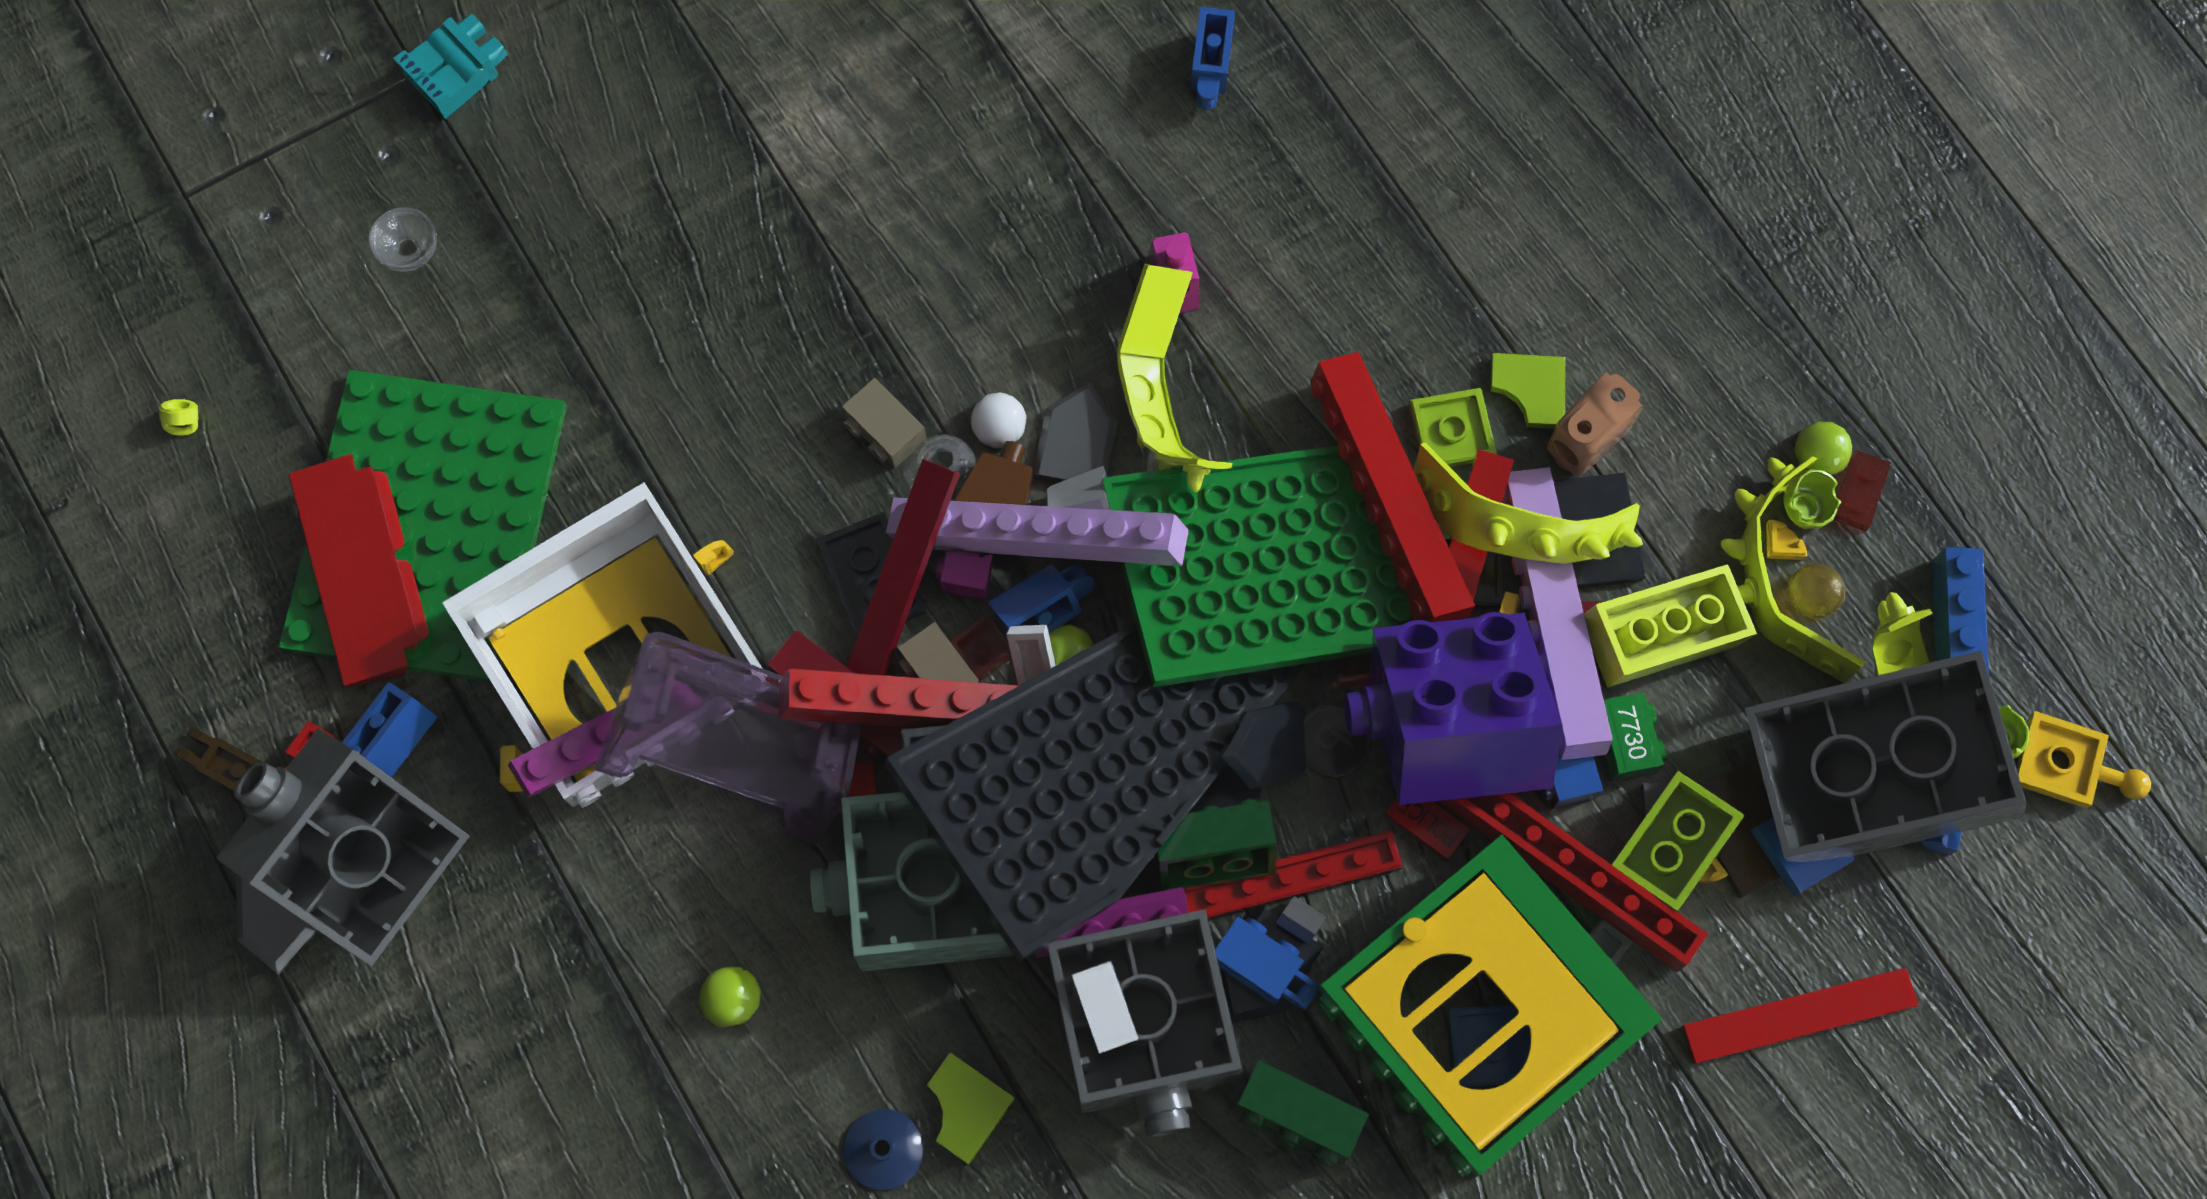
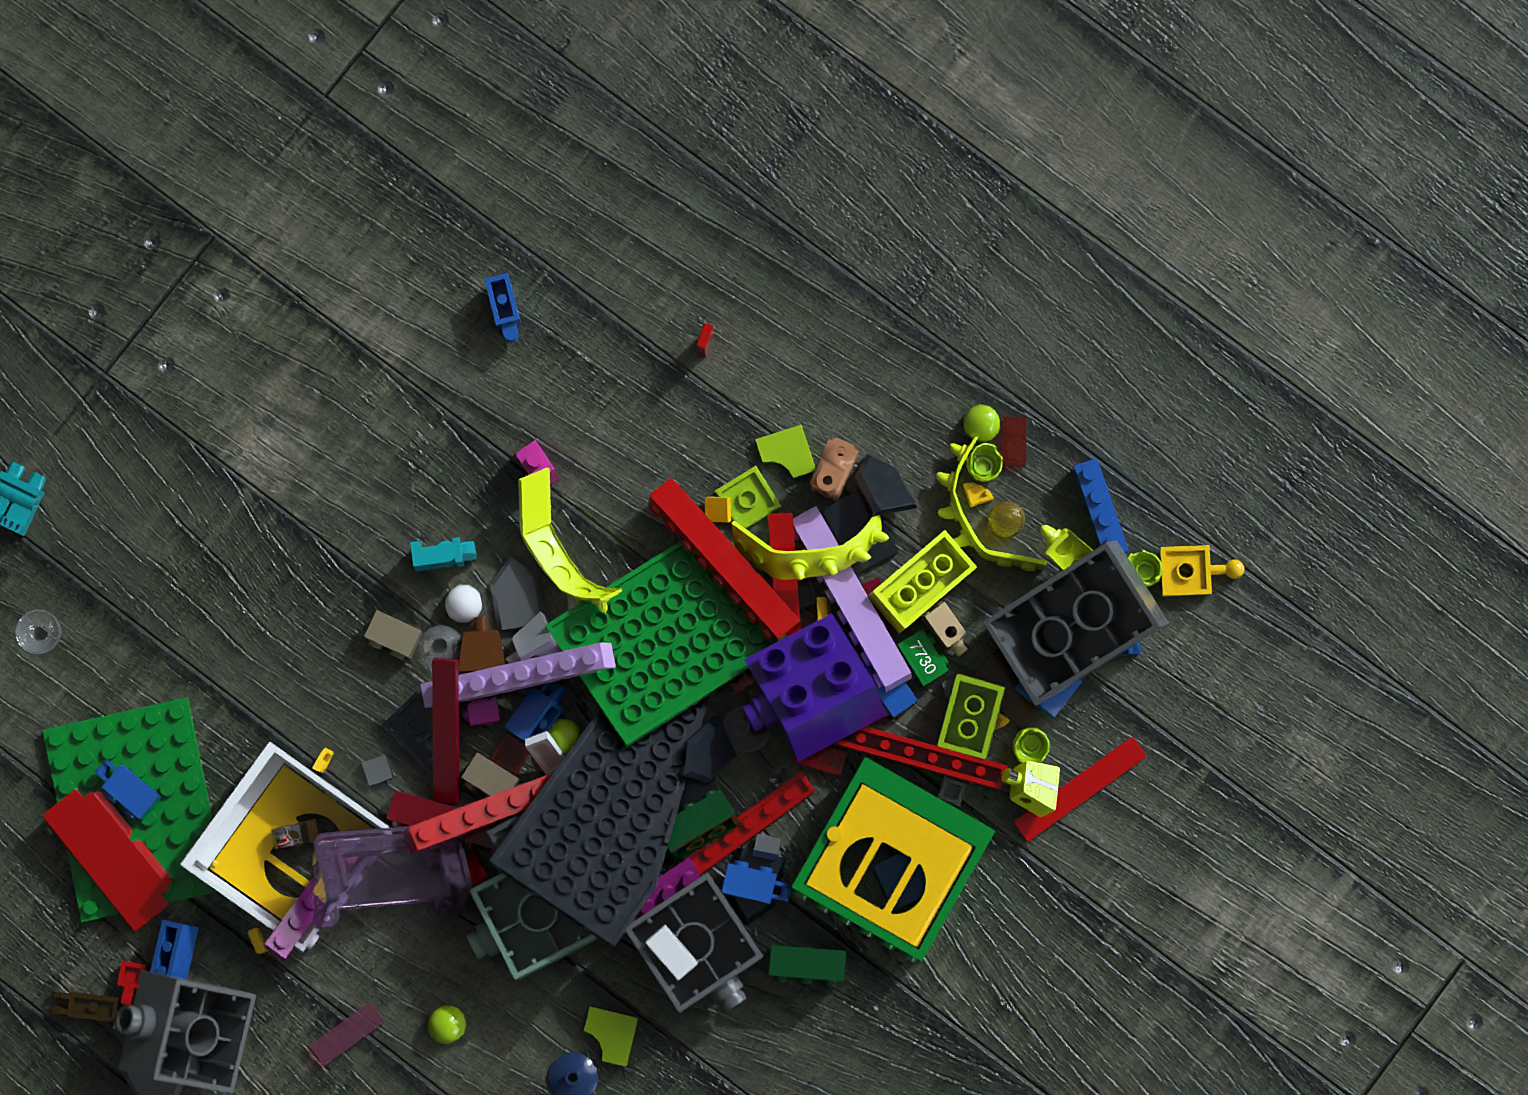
camera: 20 degrees left, 10 degrees up
none -> blue brick [95,759,162,820]
none -> dark brown leg [271,819,320,849]
none -> clear pink tile [310,1002,385,1066]
none -> dark grey tile [362,755,393,786]
none -> teal hips [410,537,477,572]
none -> red tile [696,323,714,357]
none -> yellow tile [705,497,731,522]
none -> black tile [854,454,917,516]
none -> tan torso [919,601,969,656]
none -> neon yellow torso [1002,761,1060,817]
none -> lime hair [1012,727,1050,763]

